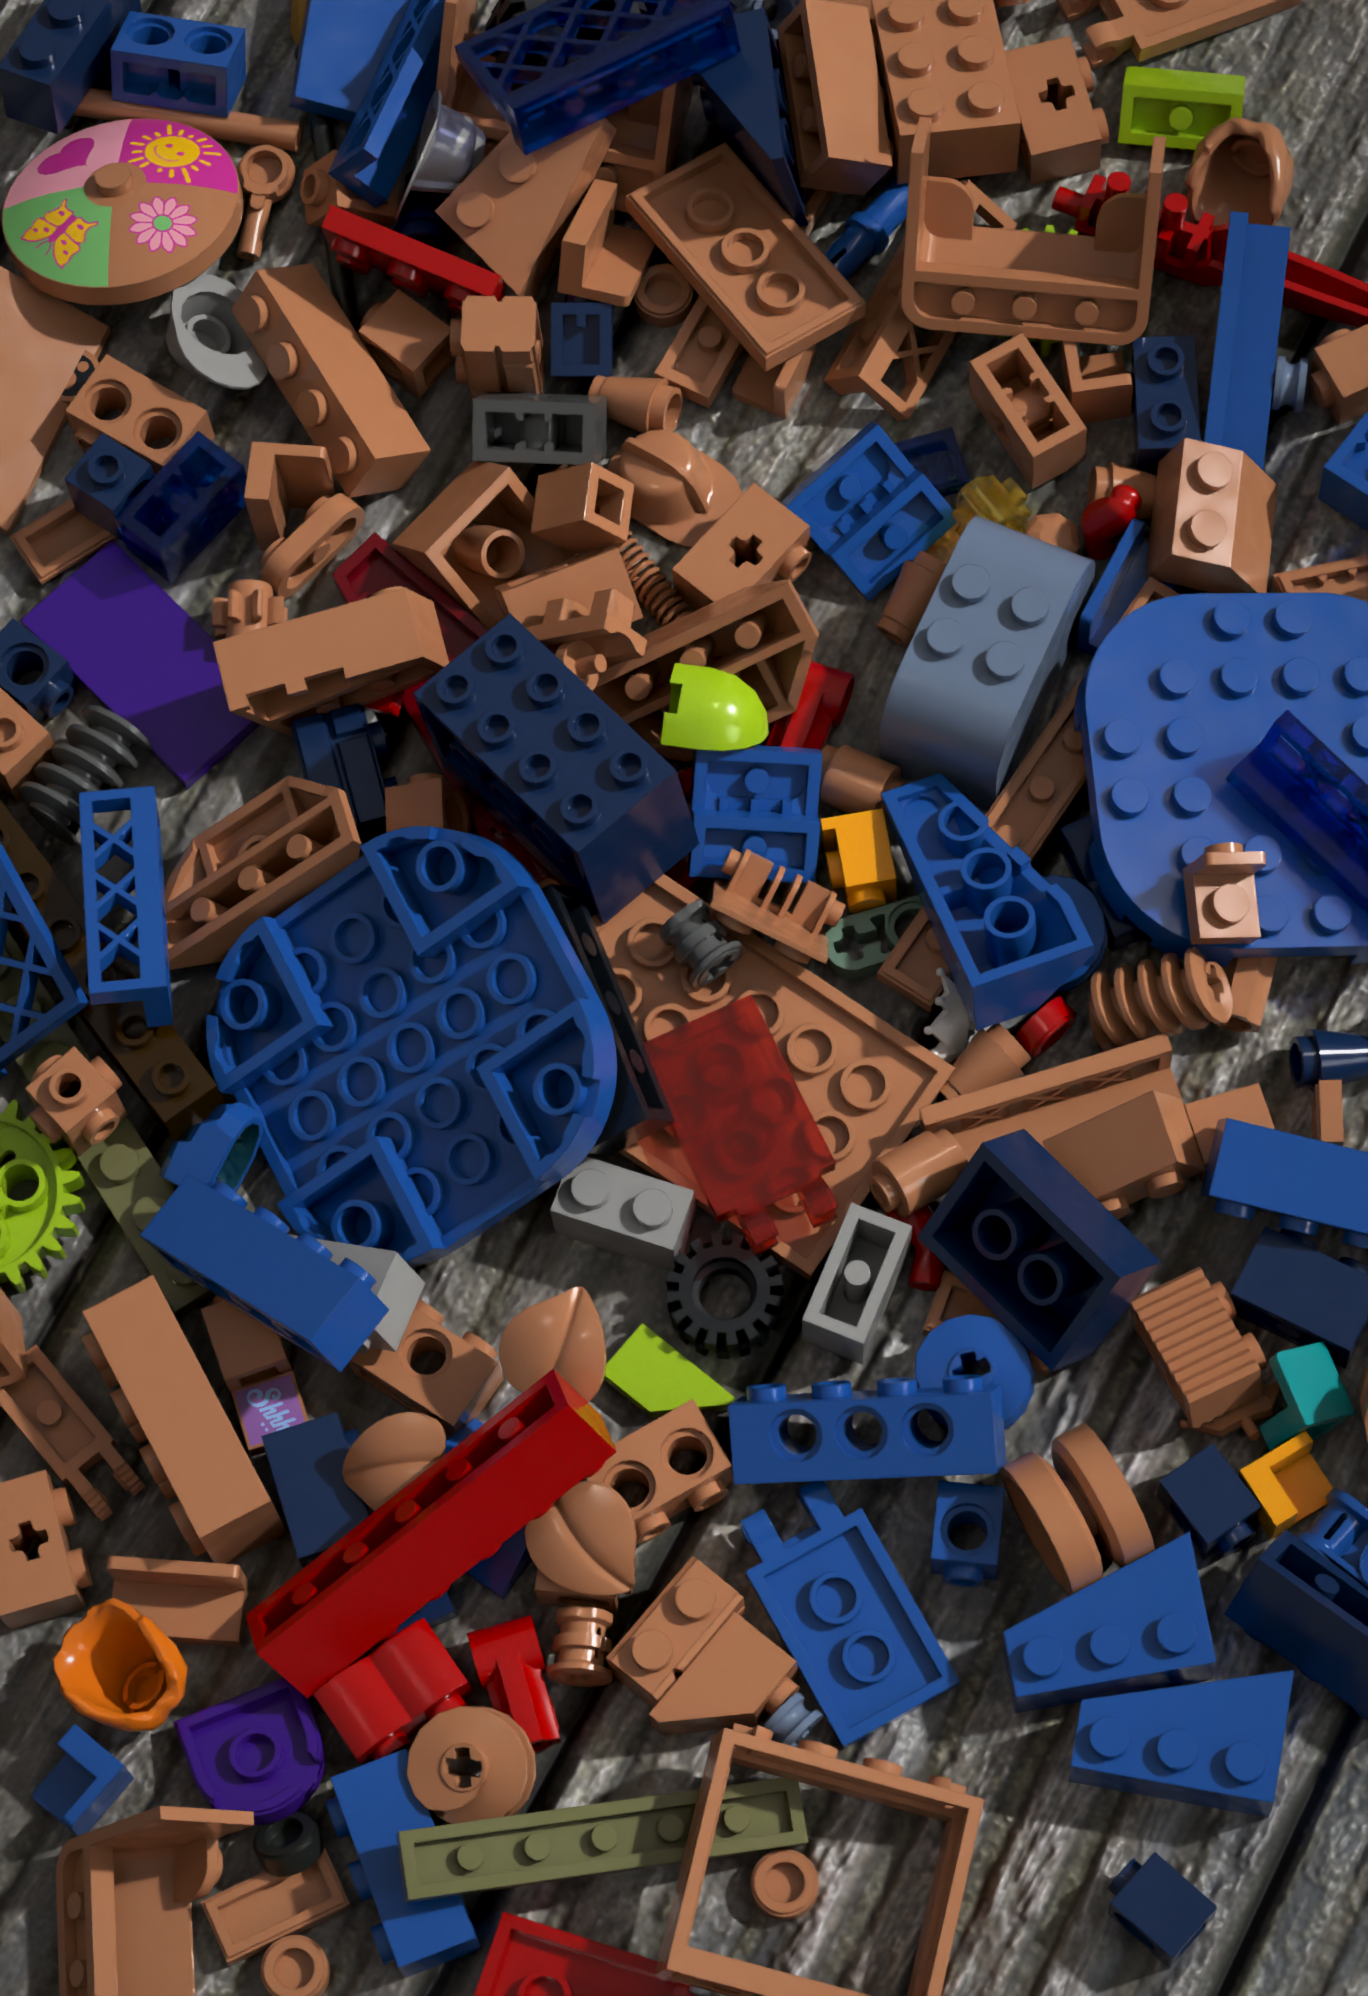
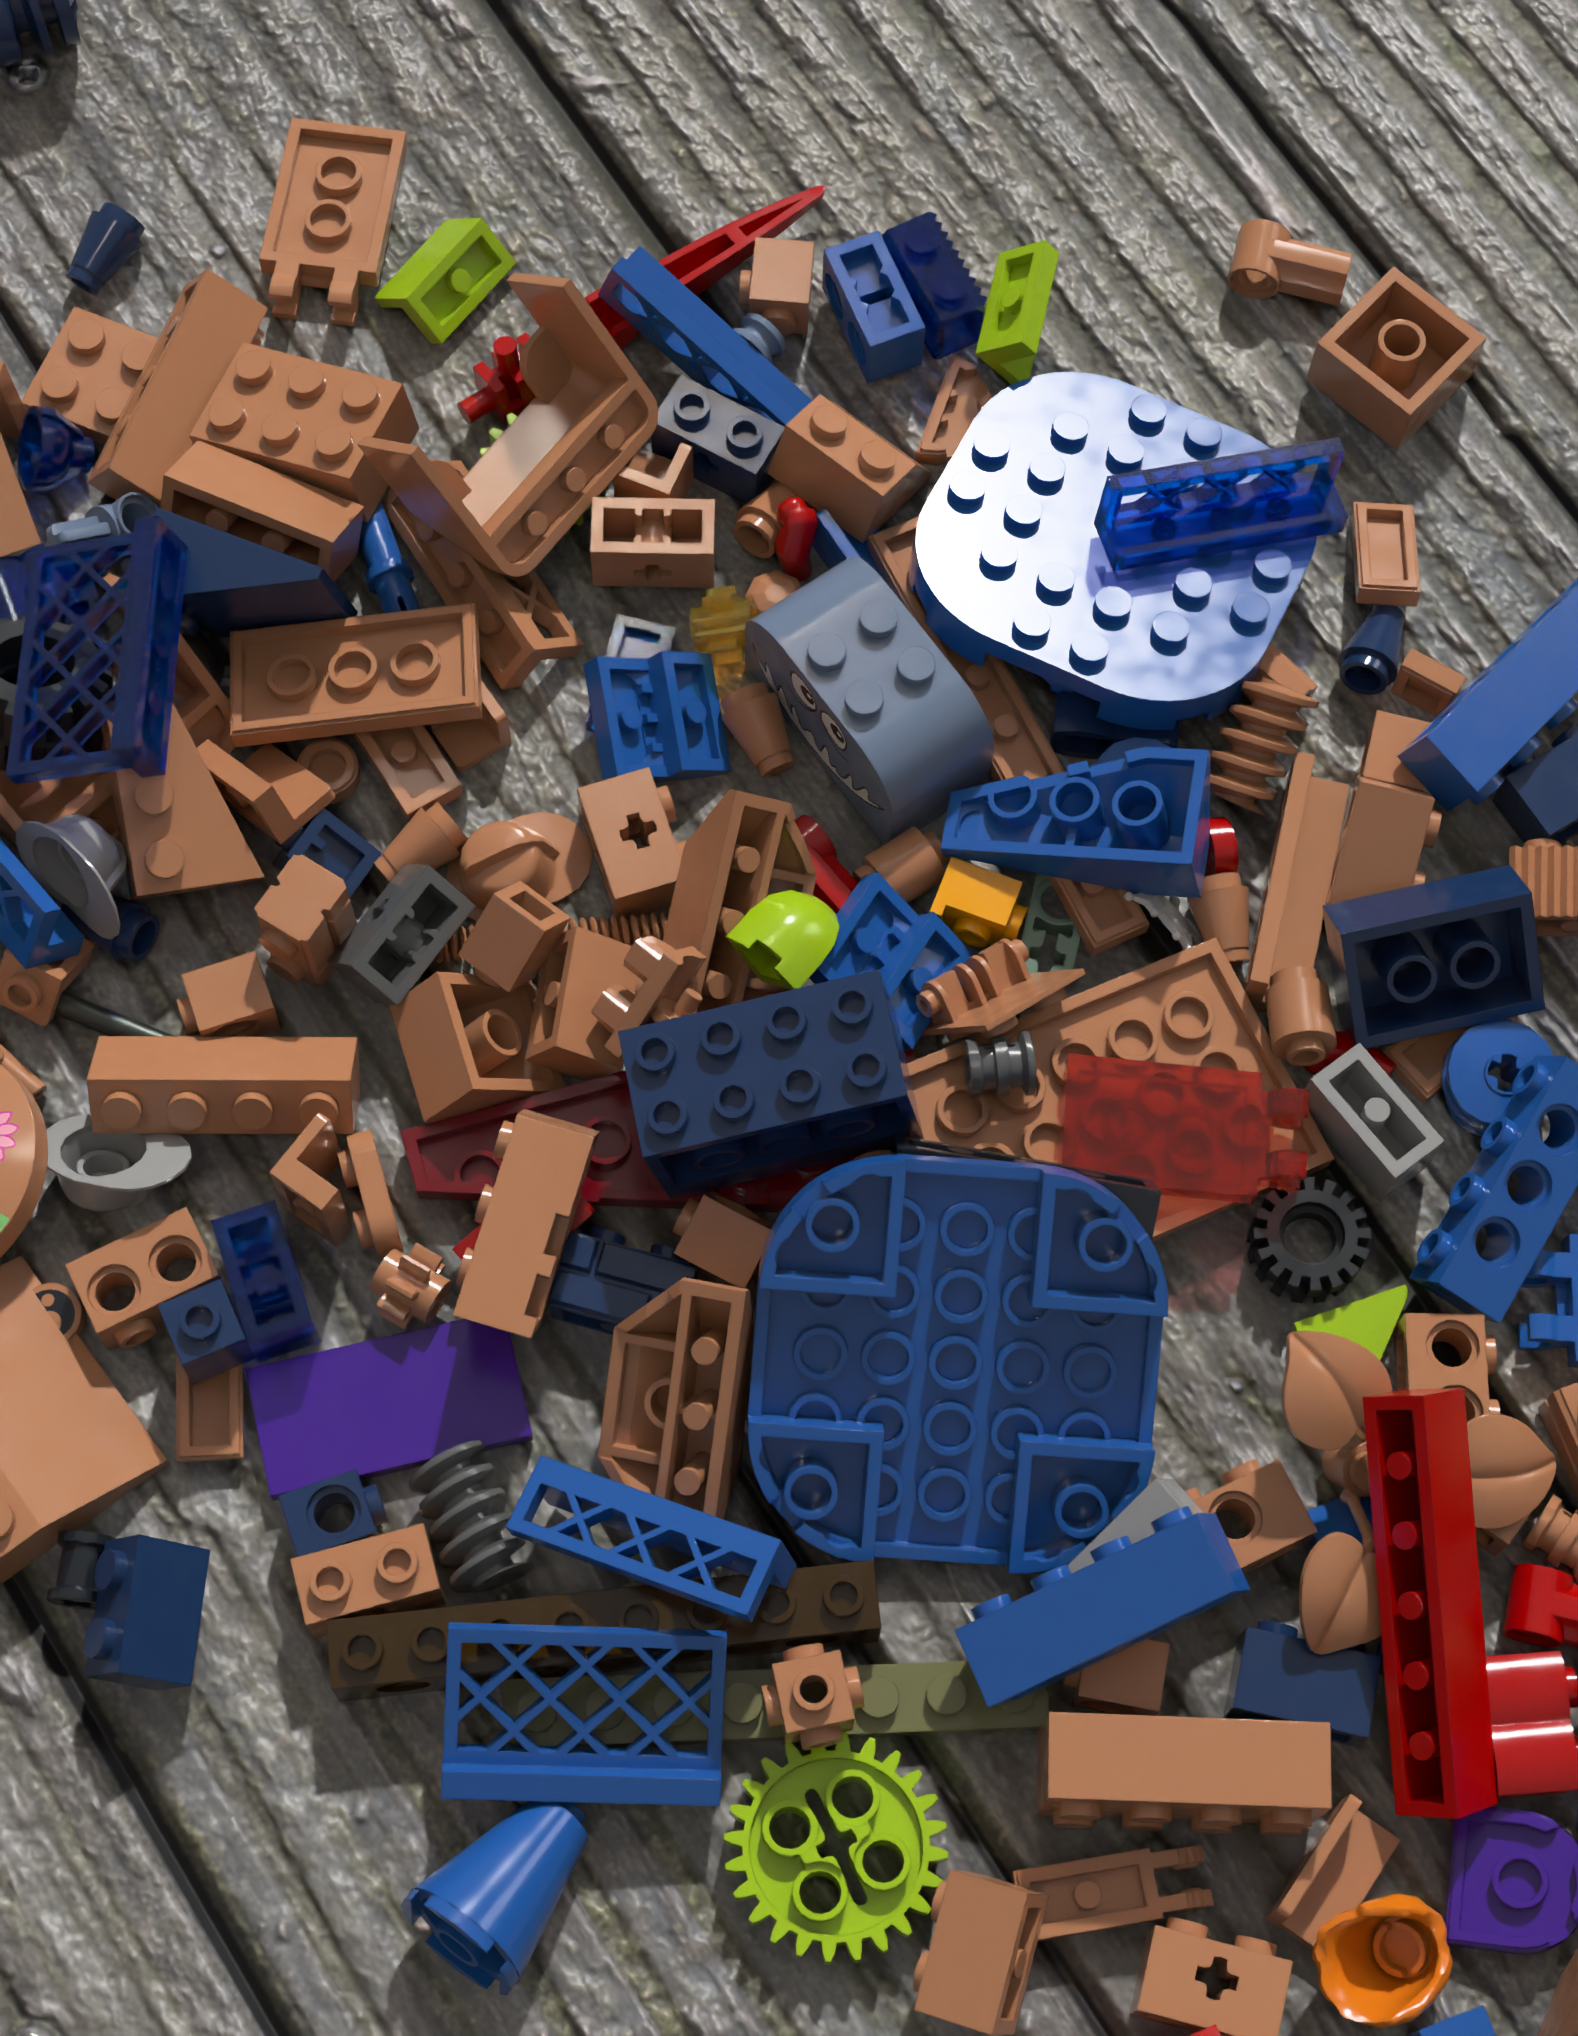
camera: 70 degrees left, 0 degrees up
blue rock [159,1102,264,1191] -> none
medium lavender tile [231,1370,309,1456] -> none
red plate [321,205,506,316] -> none
light grey brick [550,1156,698,1271] -> none
nougat brick [1005,36,1110,185] -> none
nougat hair [1183,117,1295,226] -> none
nougat bracket [1183,842,1266,945] -> none

